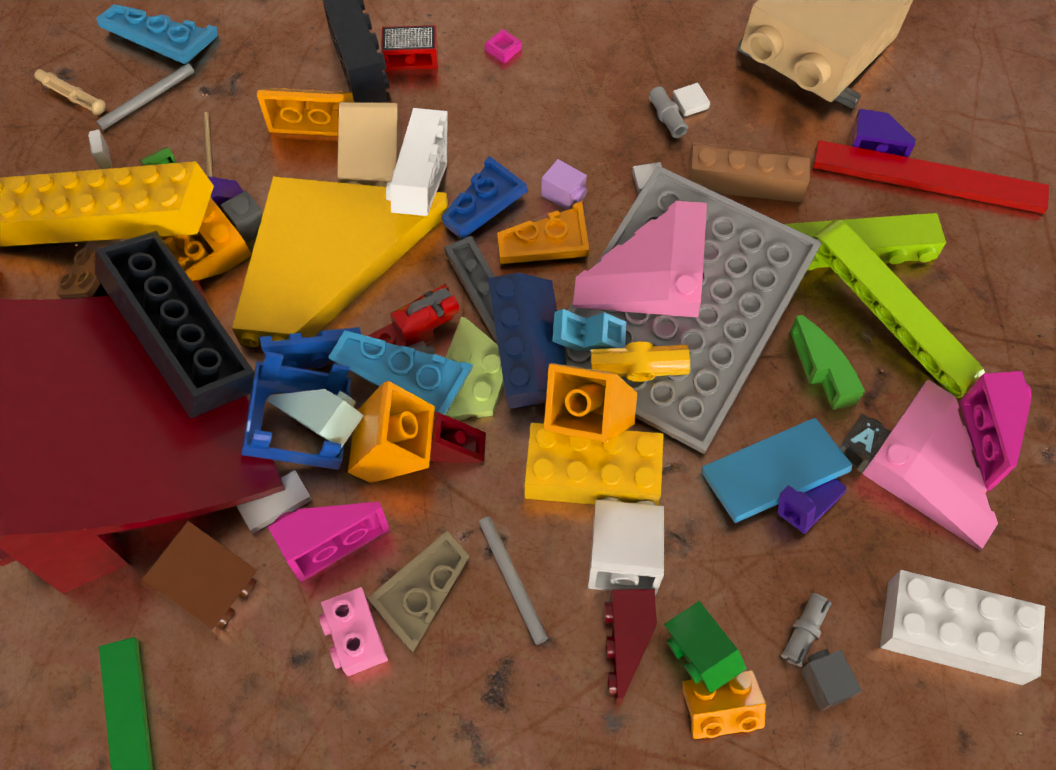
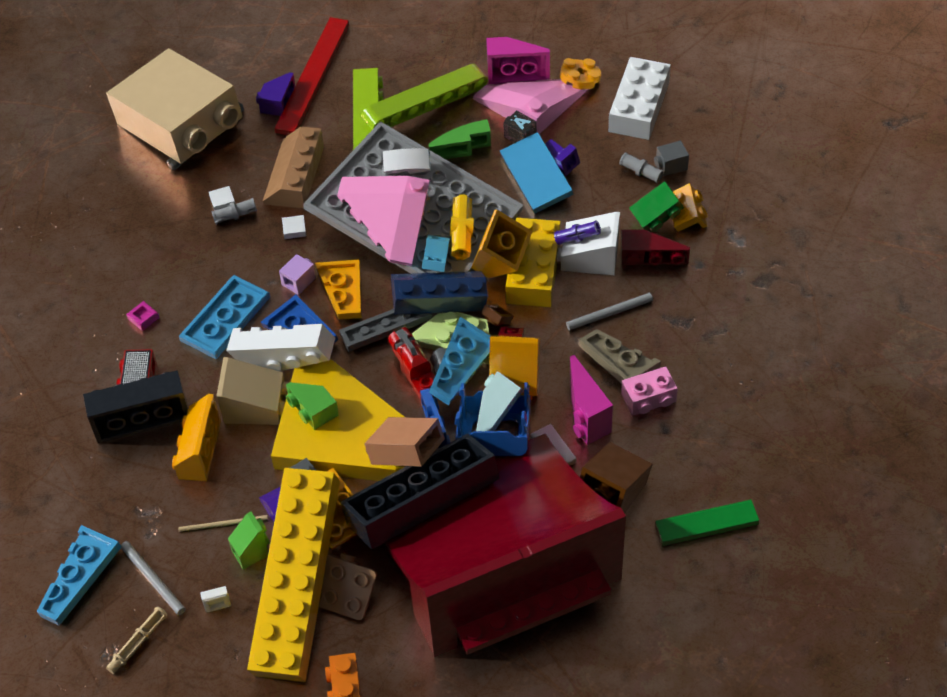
camera: 85 degrees left, 10 degrees down
none -> dark azure tile [179,275,270,359]
none -> bright green slope [286,382,339,430]
none -> nougat brick [364,417,445,467]
none -> white slope [383,148,431,175]
none -> reddish brown plate [481,305,514,326]
none -> dark purple pin [554,220,601,245]
none -> light orange plate [560,58,601,90]

